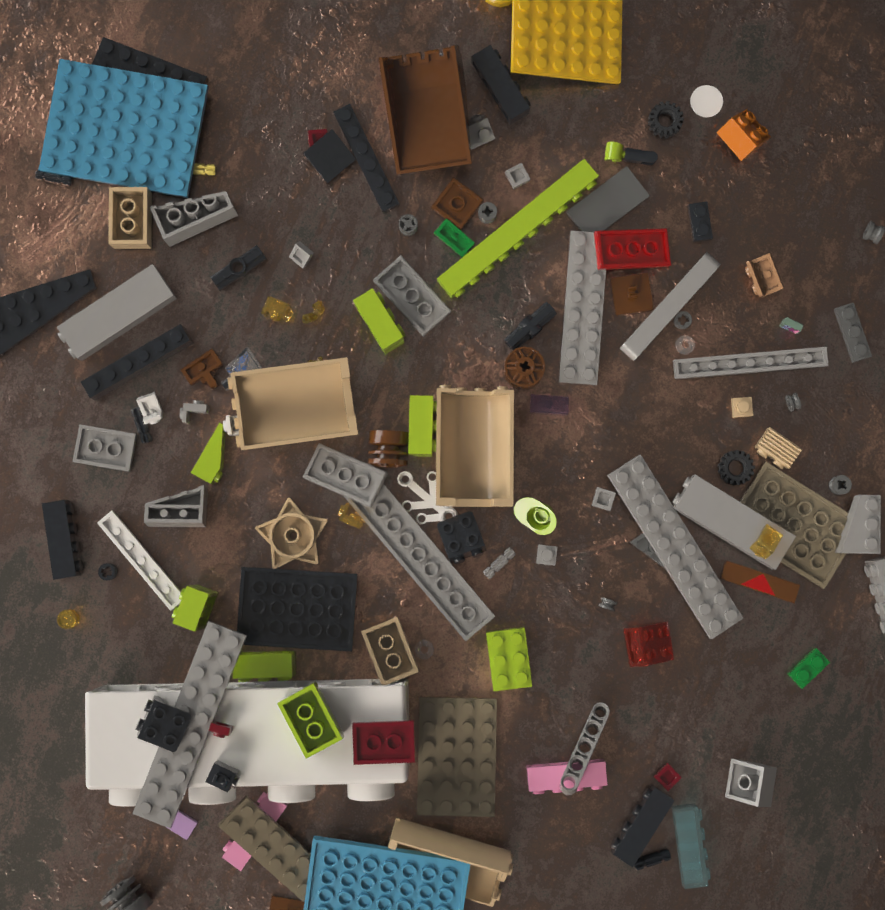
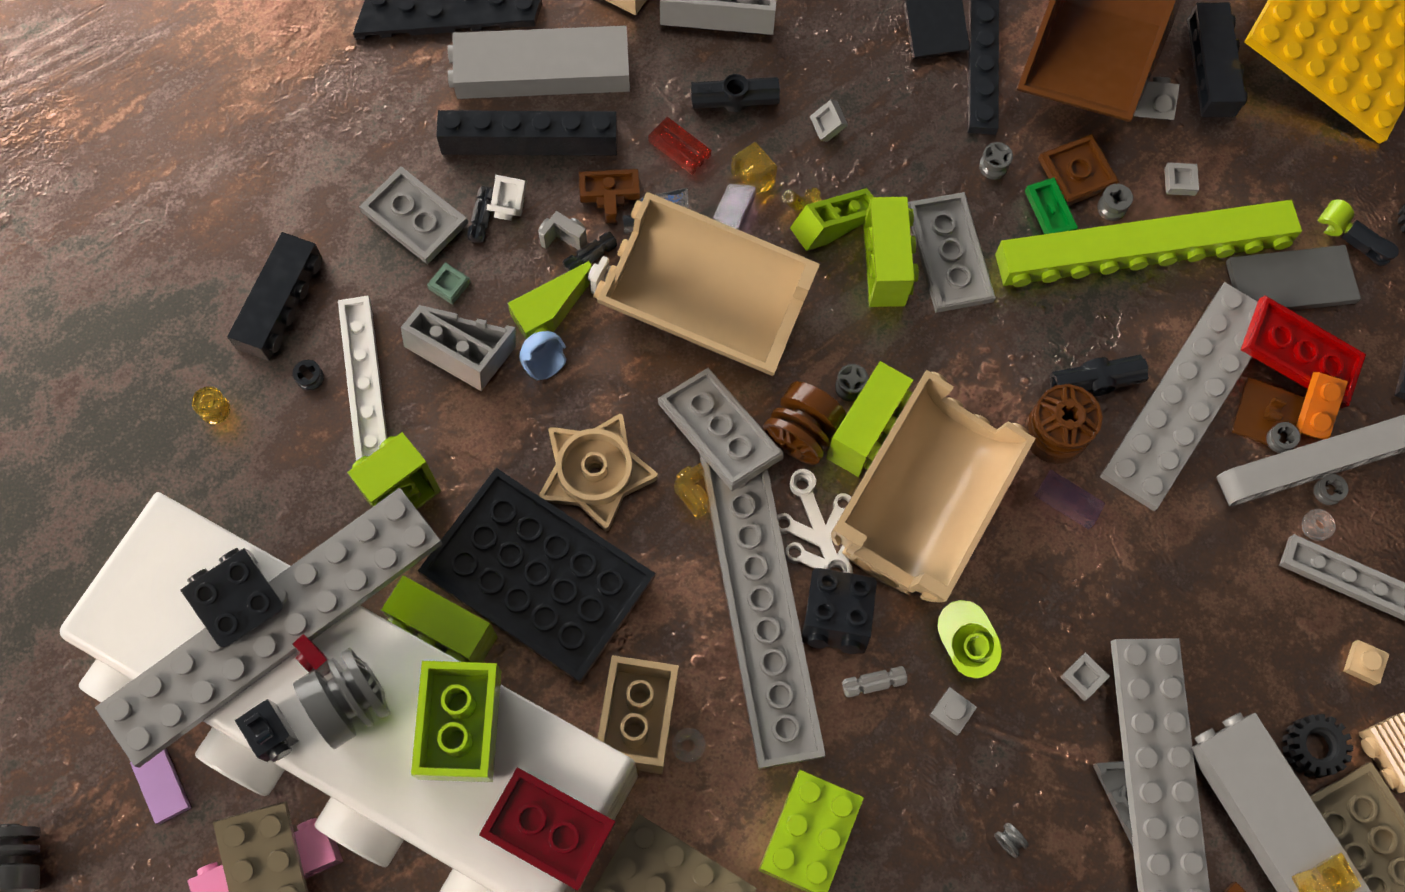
camera: 20 degrees right, 15 degrees down
none -> dark grey wheel [293,648,391,749]
none -> sand green tile [427,262,471,305]
none -> light blue hair [519,331,566,380]
none -> black axle [562,232,617,272]
none -> clear red tile [648,117,712,175]
none -> slope [713,184,756,230]
none -> lime slope [790,188,873,251]
none -> dark grey wheel [835,364,868,402]
none -> dark grey bush [1266,422,1300,453]
none -> orange plate [1296,372,1348,440]

